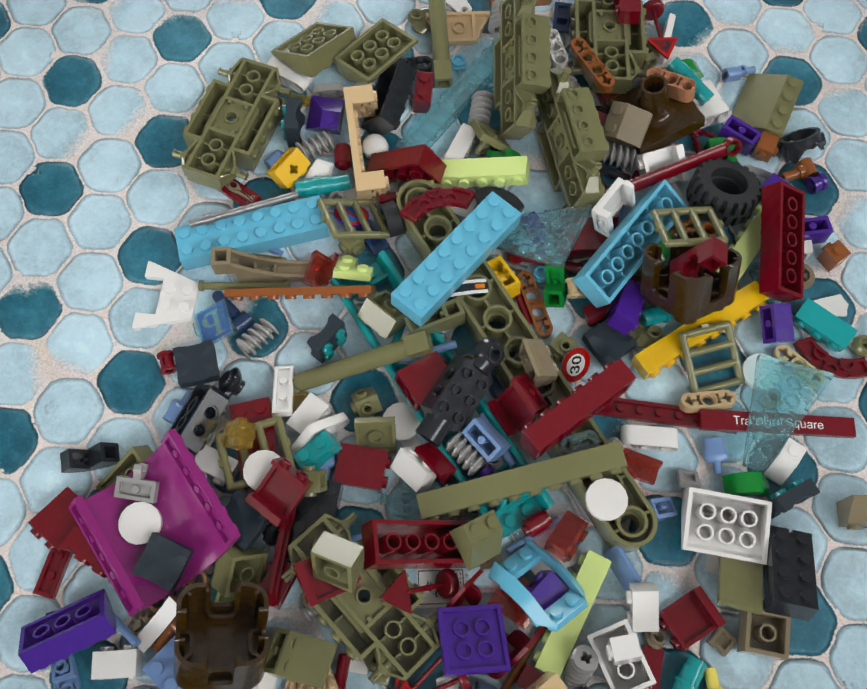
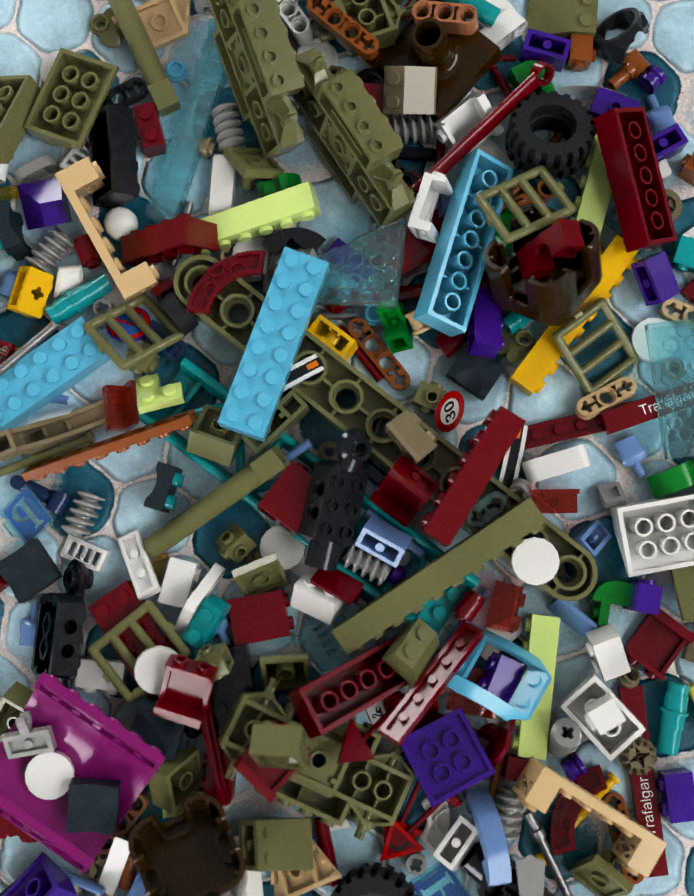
camera: 20 degrees left, 15 degrees up
clear yellow brick [223,417,256,451] -> none
none -> white slope [60,535,112,573]
none -> dark tan plate [199,137,217,160]
none -> olive slope [260,651,311,691]
none -> dark red plate [379,621,484,746]
none -> sticker [499,425,528,488]
none -> green brick [587,580,633,626]
none -> dark purple brick [623,578,663,615]
none -> medium blue piece [646,94,675,135]

